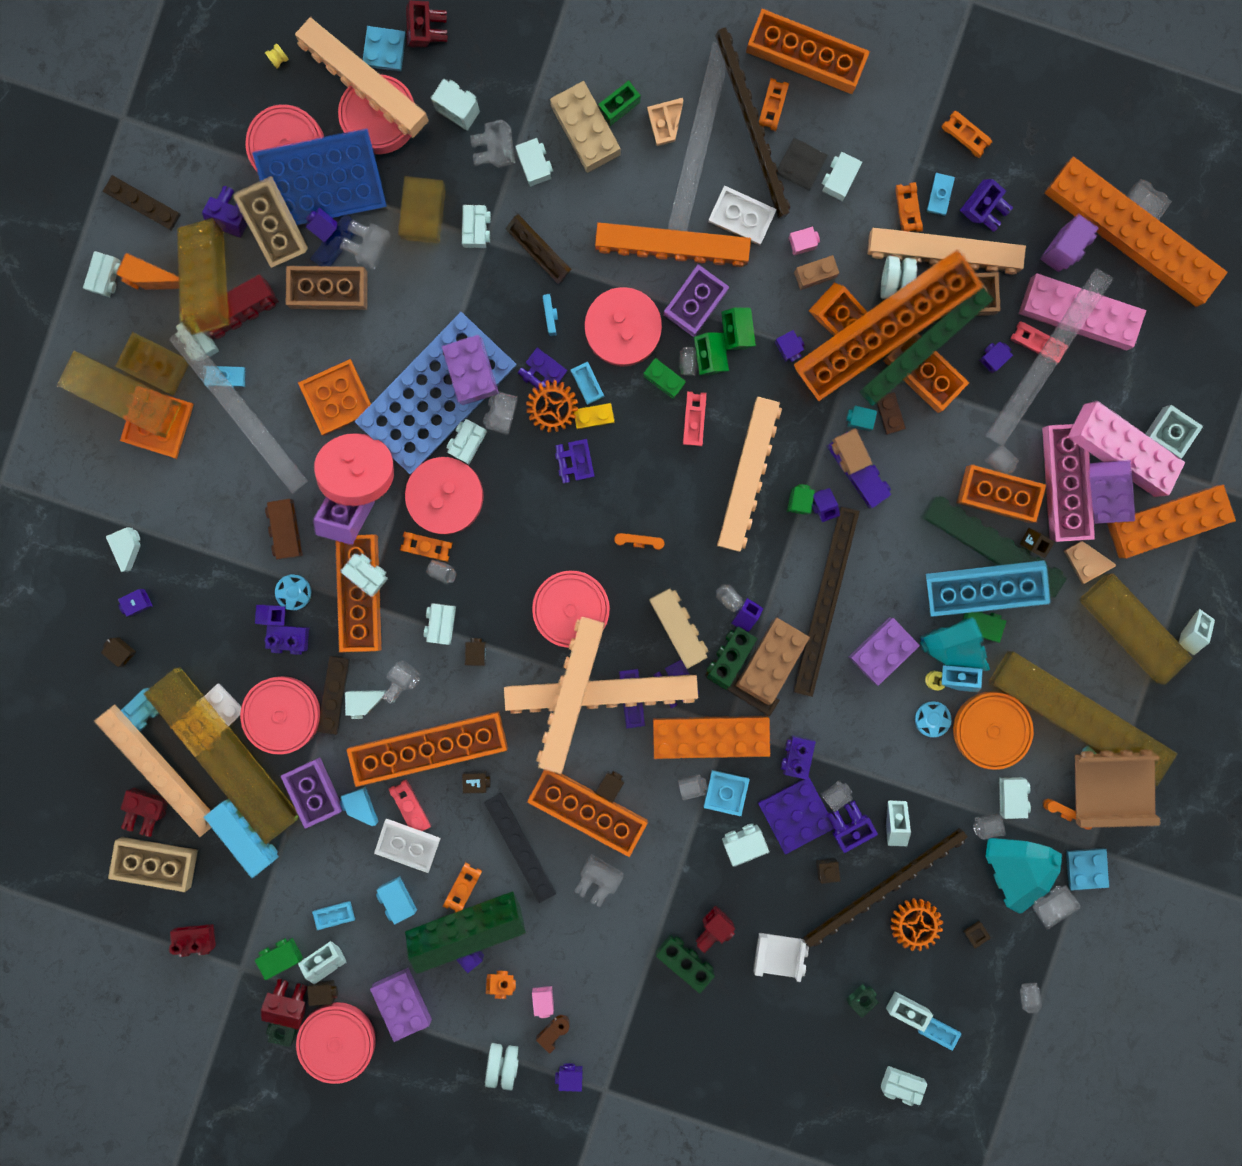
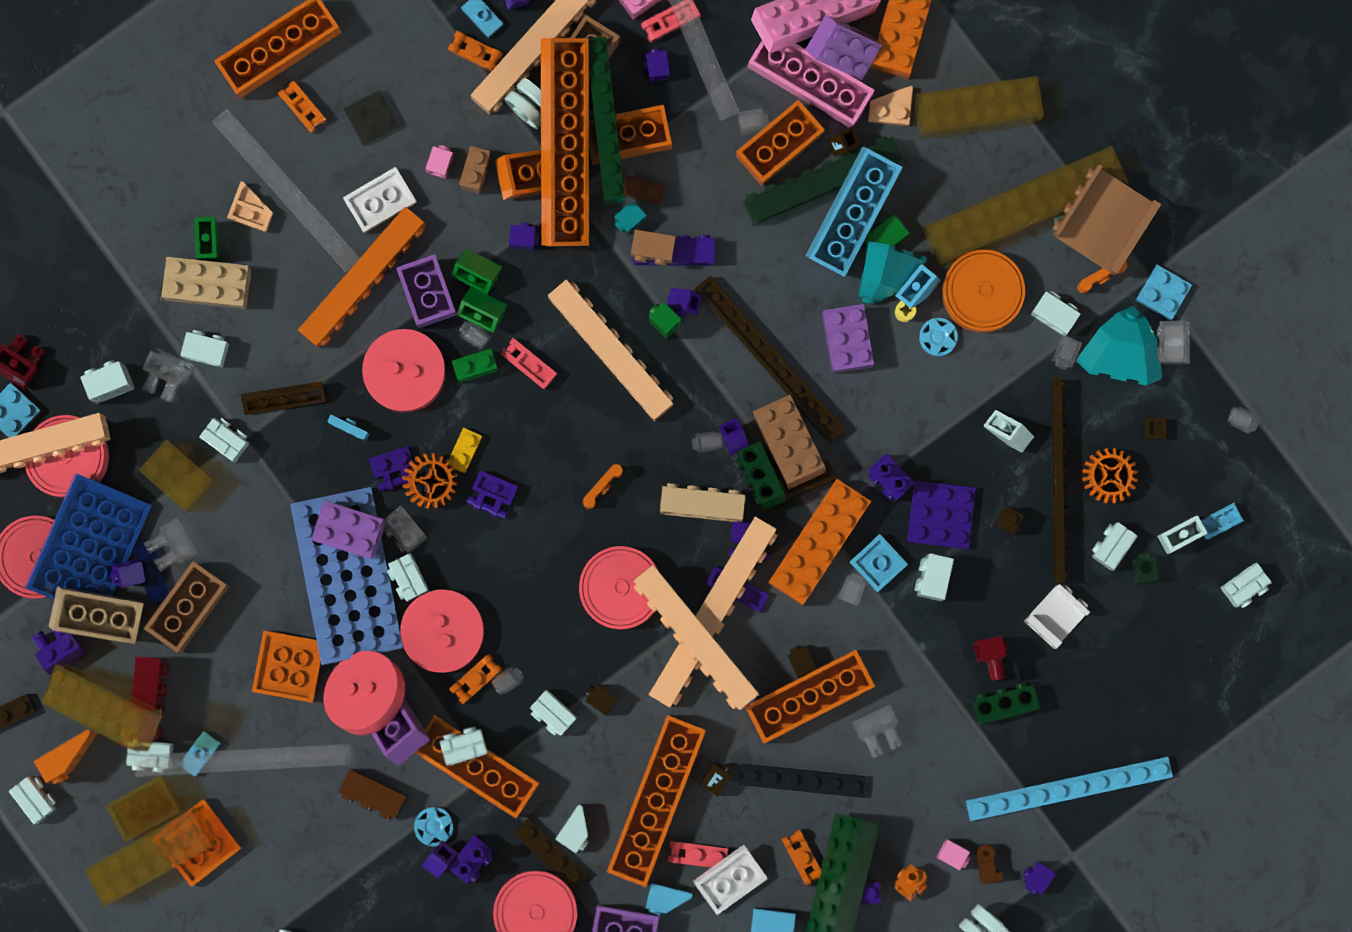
camera: 55 degrees left, 5 degrees down
clear brick [382,660,421,704] -> none
medium azure plate [571,362,604,405] -> none
dark brown plate [715,27,790,219] -> none
clear brick [821,781,853,813] -> none
light aqua brick [822,152,862,201] -> none
dark purple brick [827,800,878,853] -> none
light aqua slope [1178,609,1215,655] -> none
none -> medium azure plate [966,757,1173,821]
none -> light aqua brick [1092,522,1138,571]

